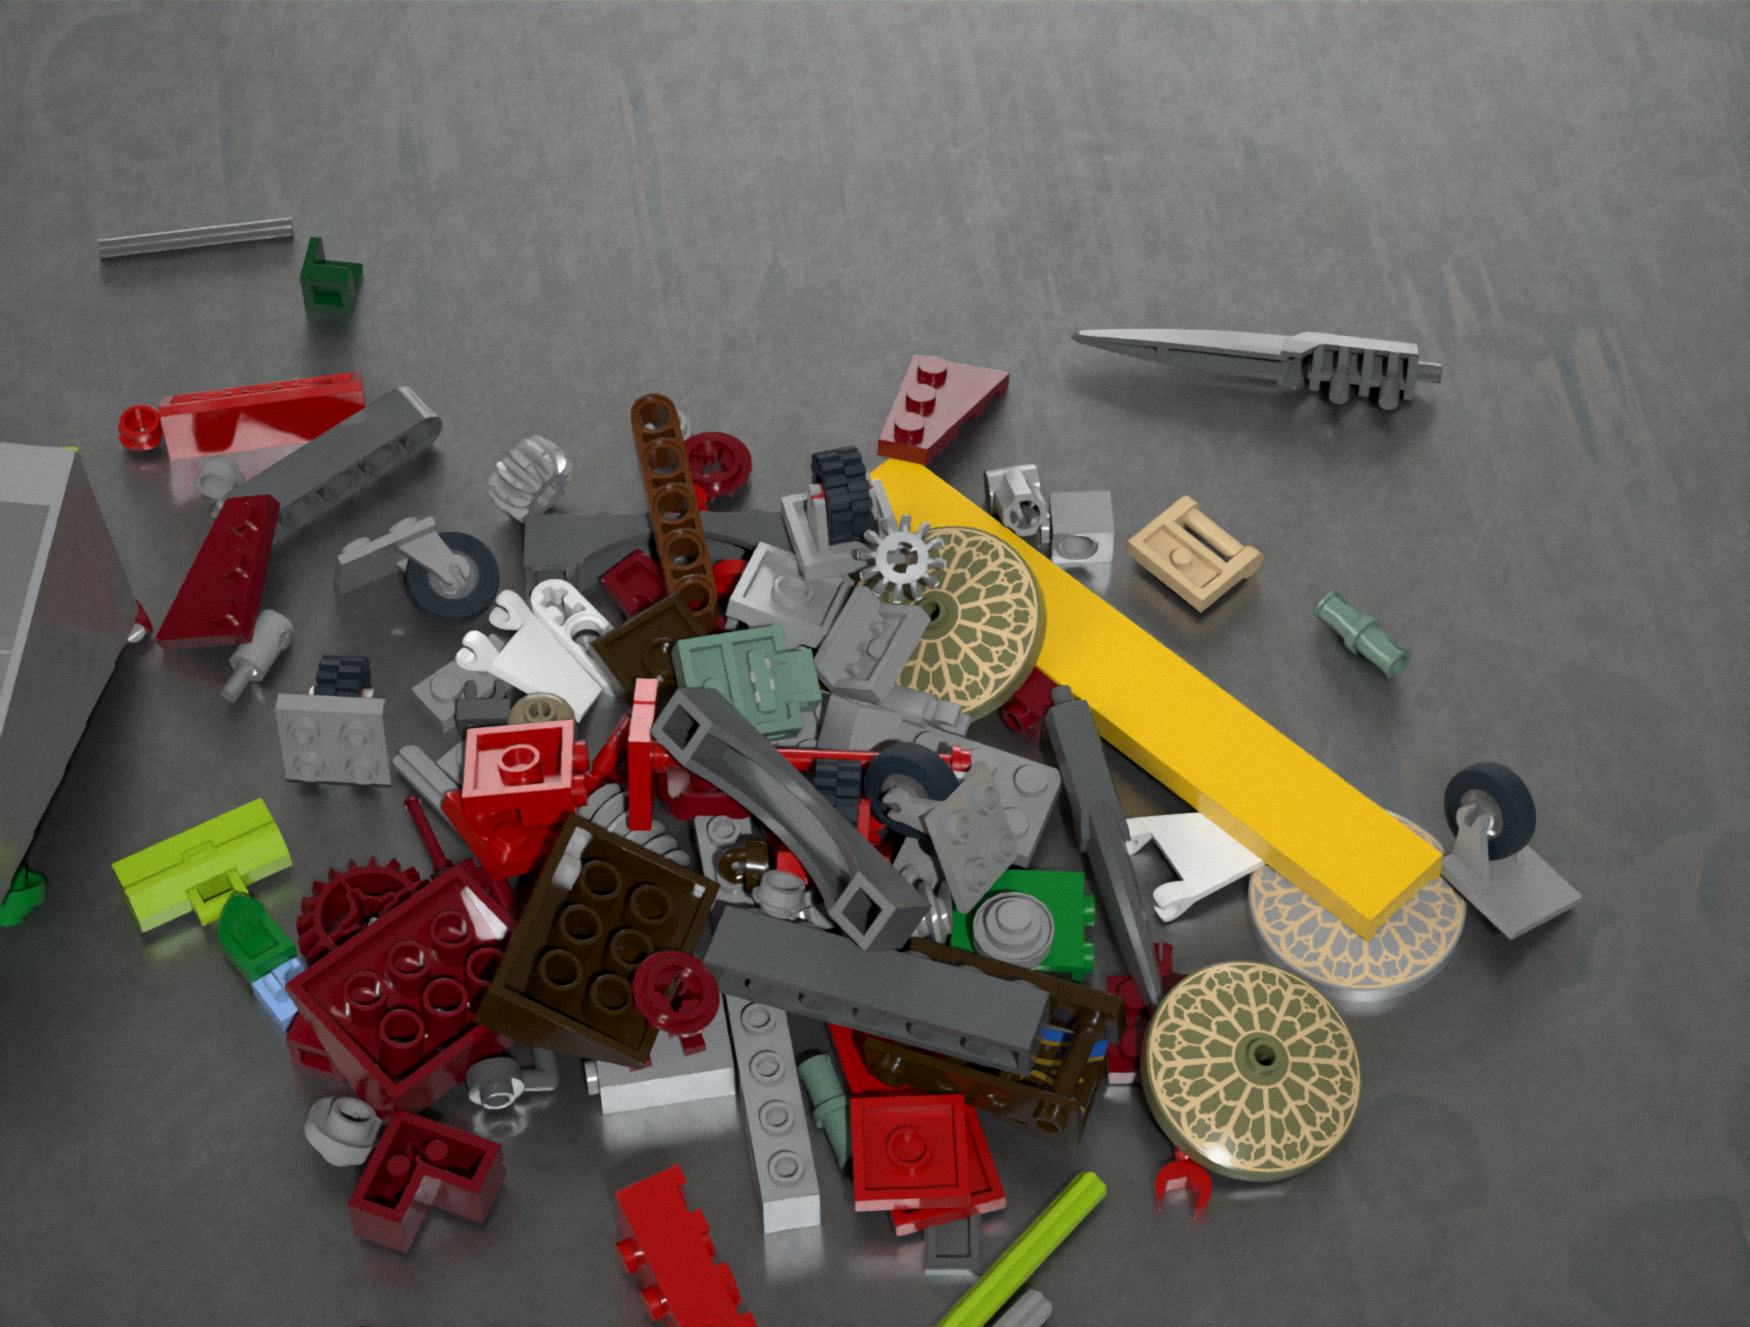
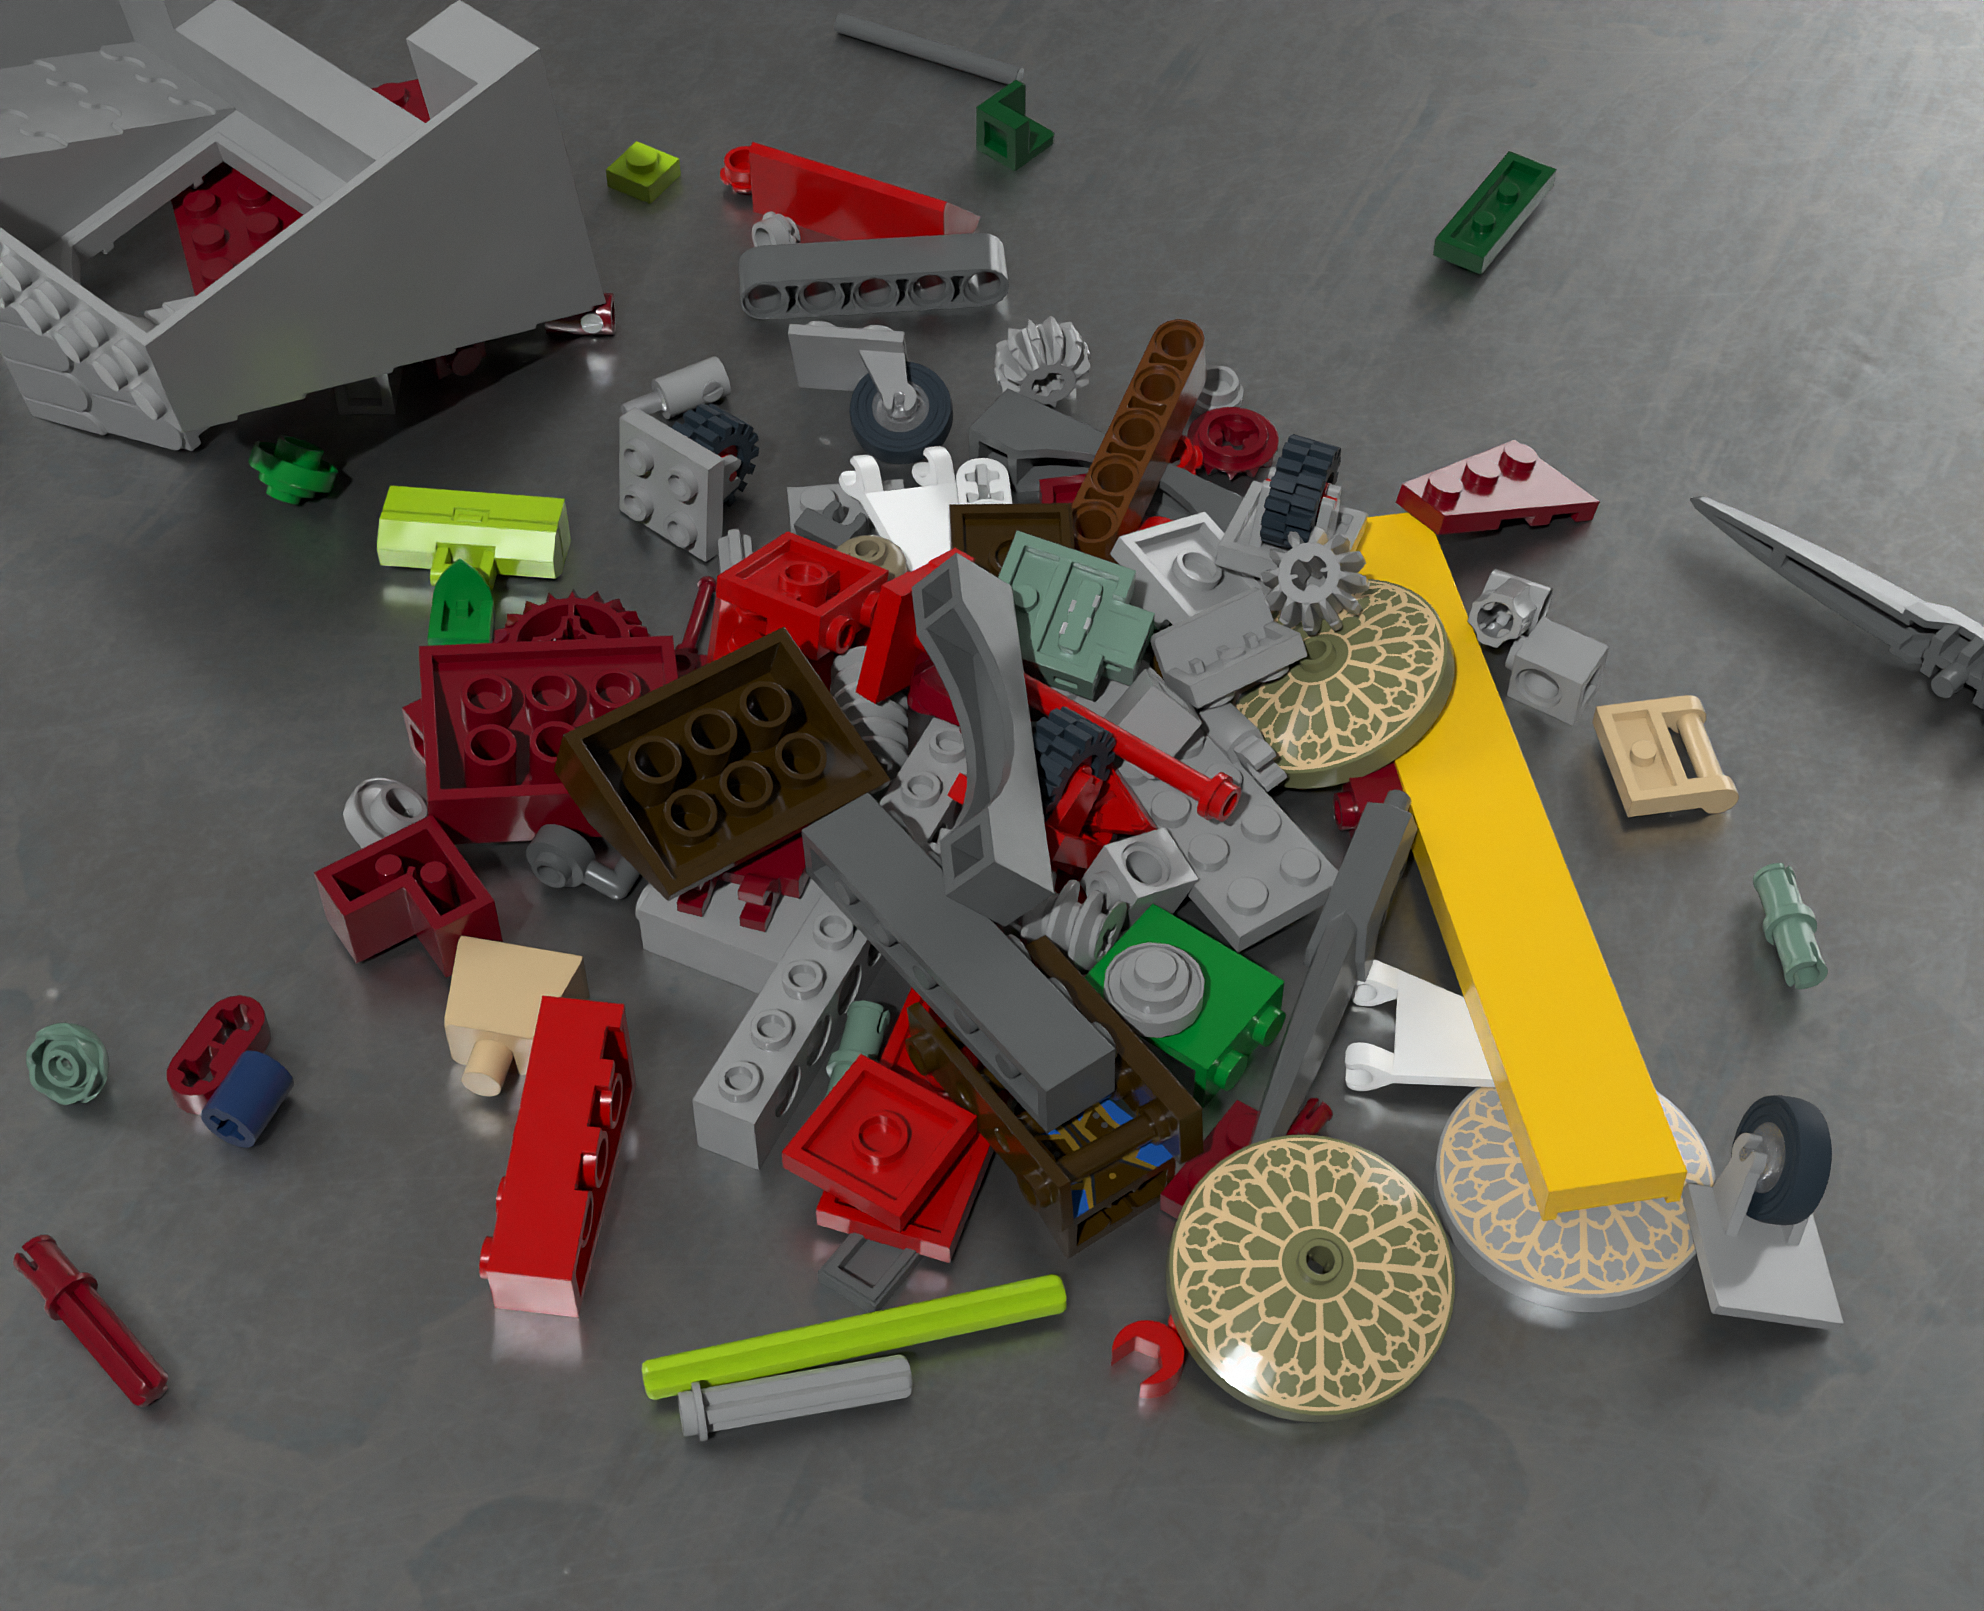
camera: 35 degrees right, 5 degrees down
dark red wing [154,494,281,650] -> none
dark red gear [629,951,720,1039] -> none
dark brown tile [718,838,769,893] -> none
light grey plate [752,870,806,920] -> none
light grey plate [864,742,1020,913] -> none
none -> tan torso [444,935,590,1096]
none -> dark green plate [1433,151,1557,274]

